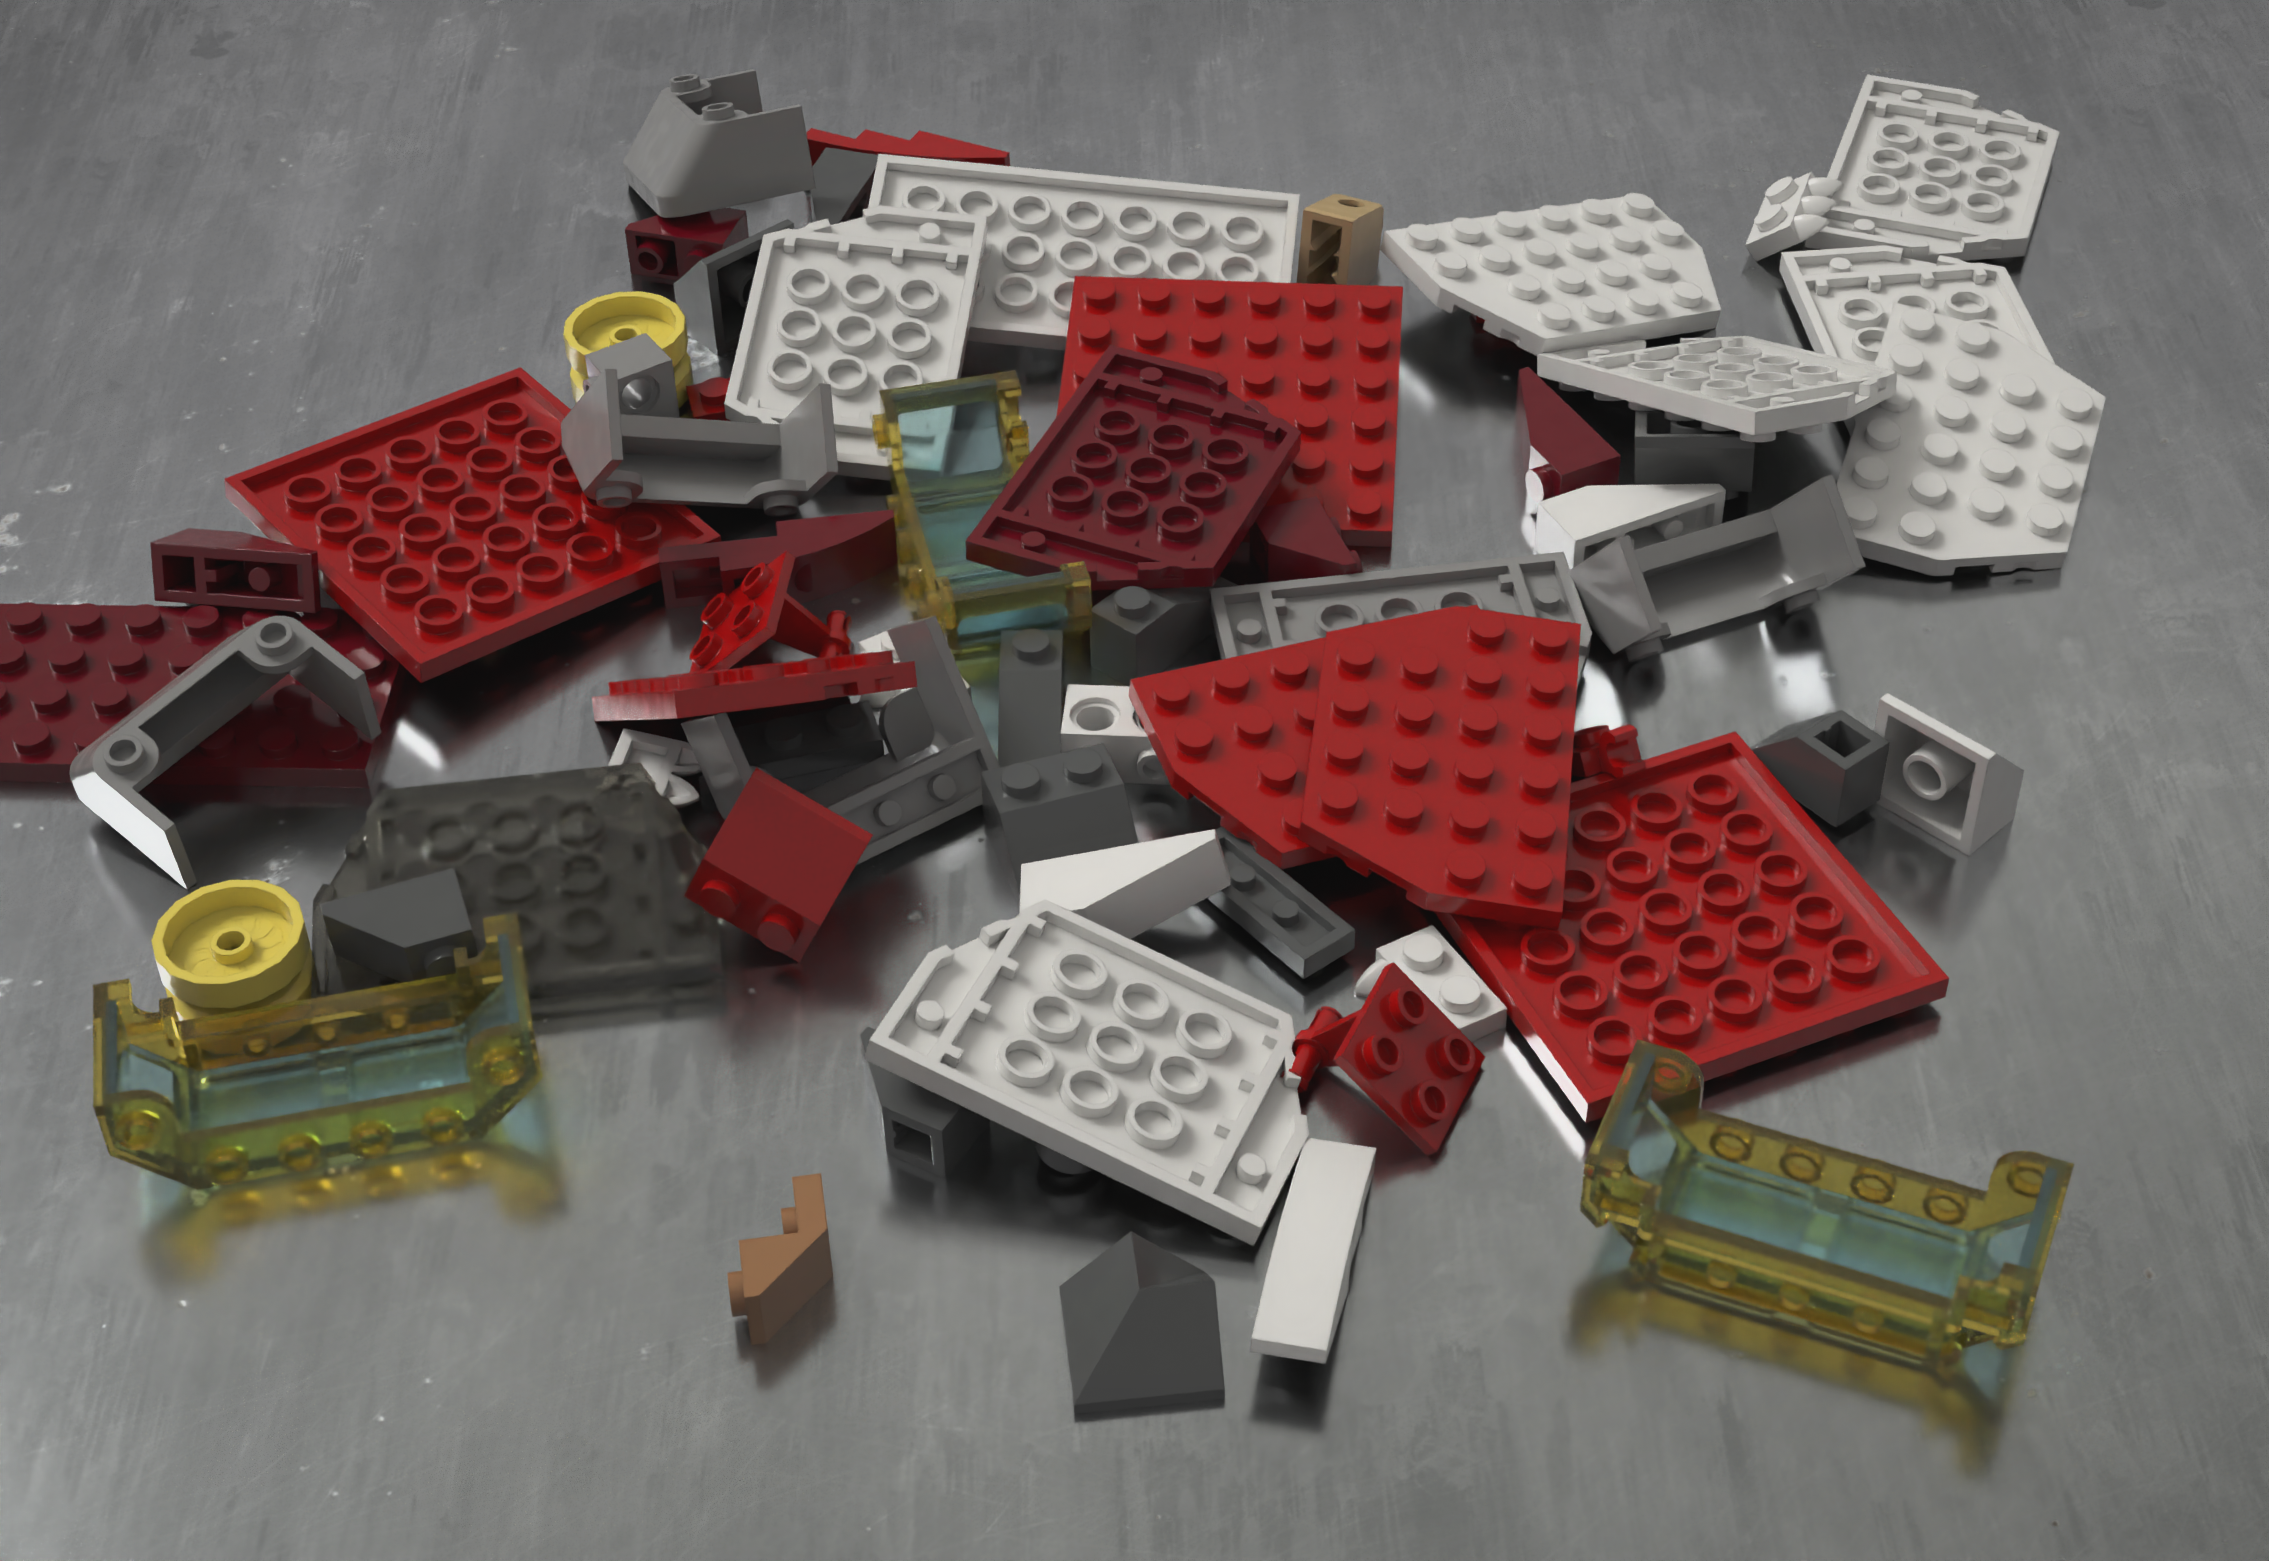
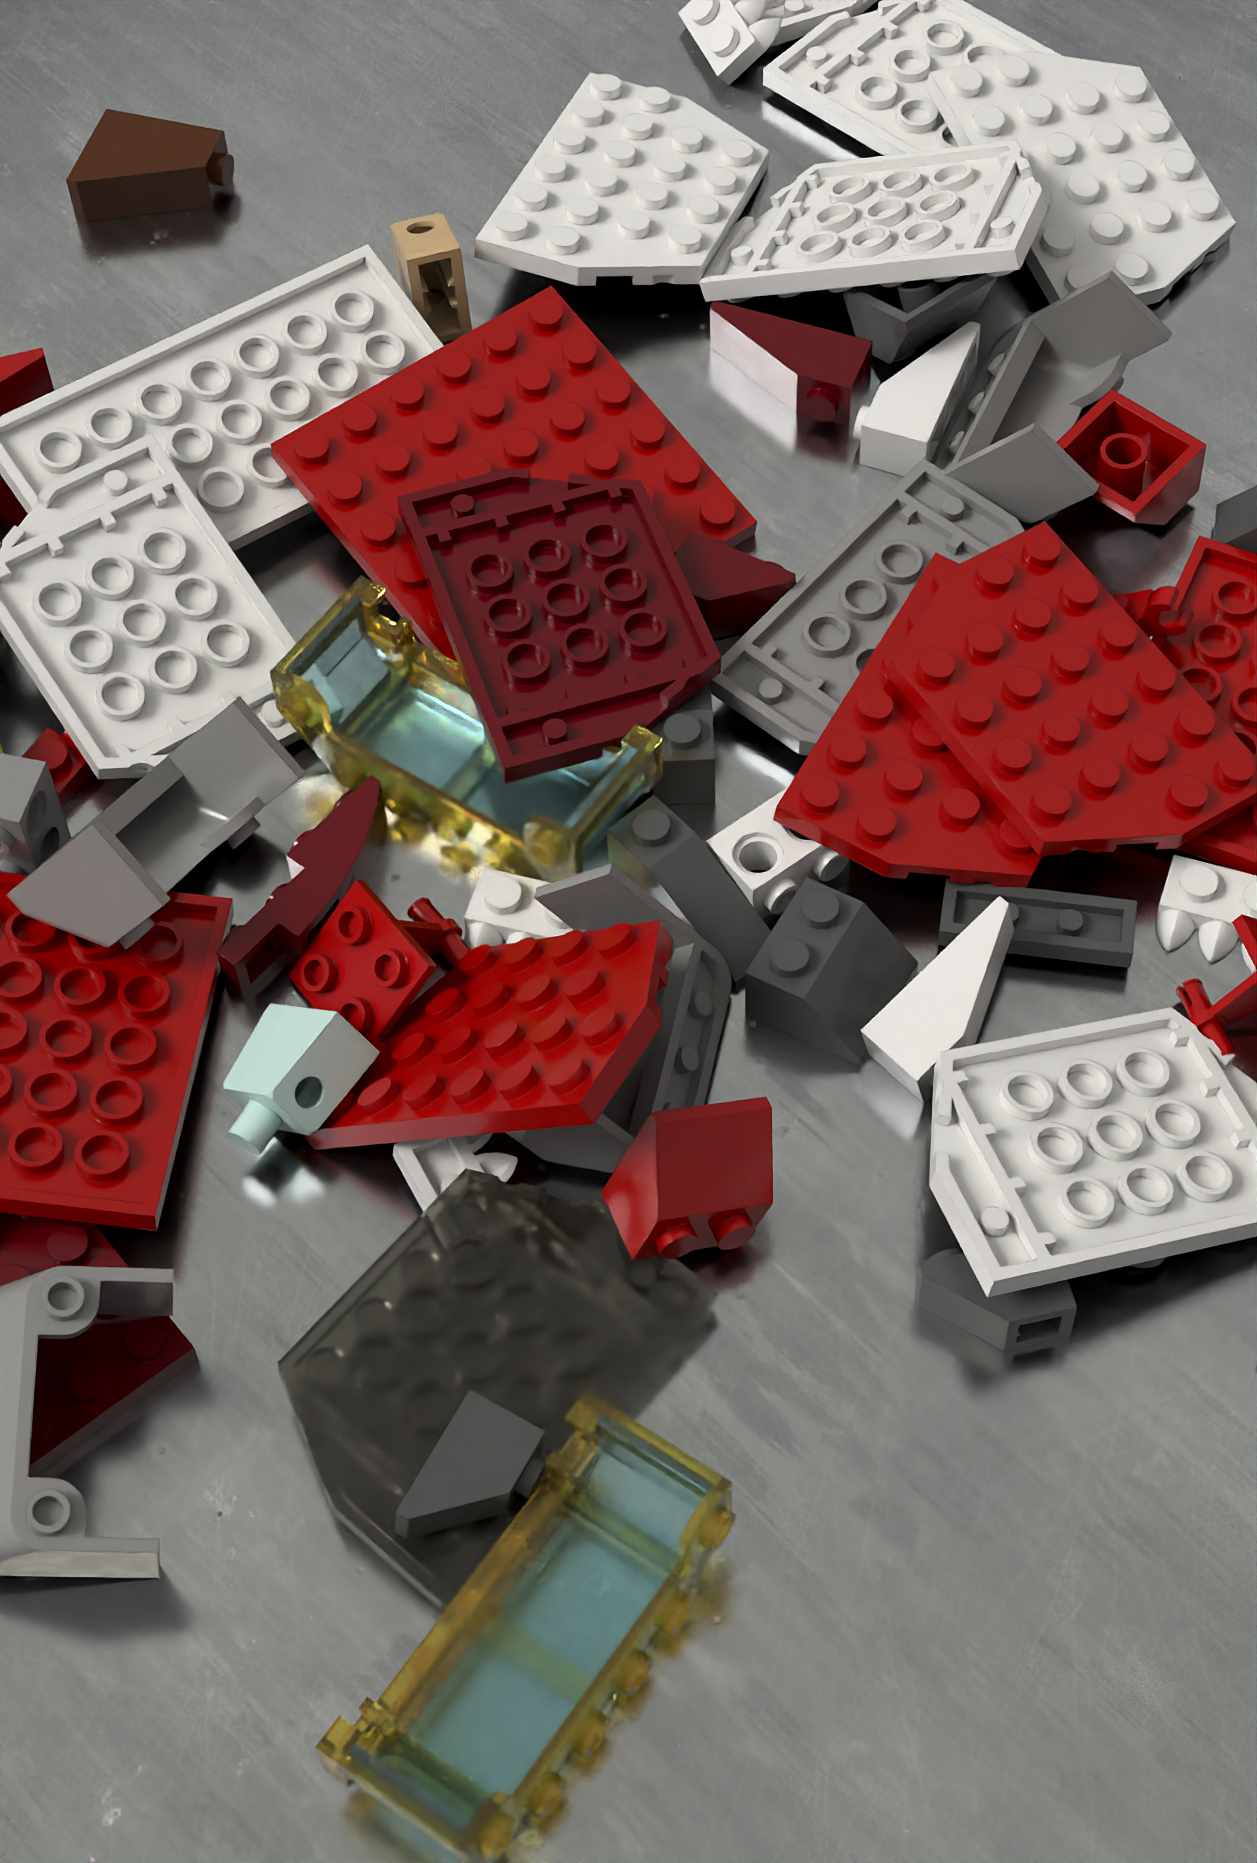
camera: 40 degrees left, 15 degrees up
light yellow wheel [151,880,321,1051] -> none
medium nougat slope [727,1173,833,1345] -> none
none -> reddish brown slope [66,109,234,222]
none -> light aqua torso [223,1003,380,1156]
none -> red slope [1056,389,1207,525]

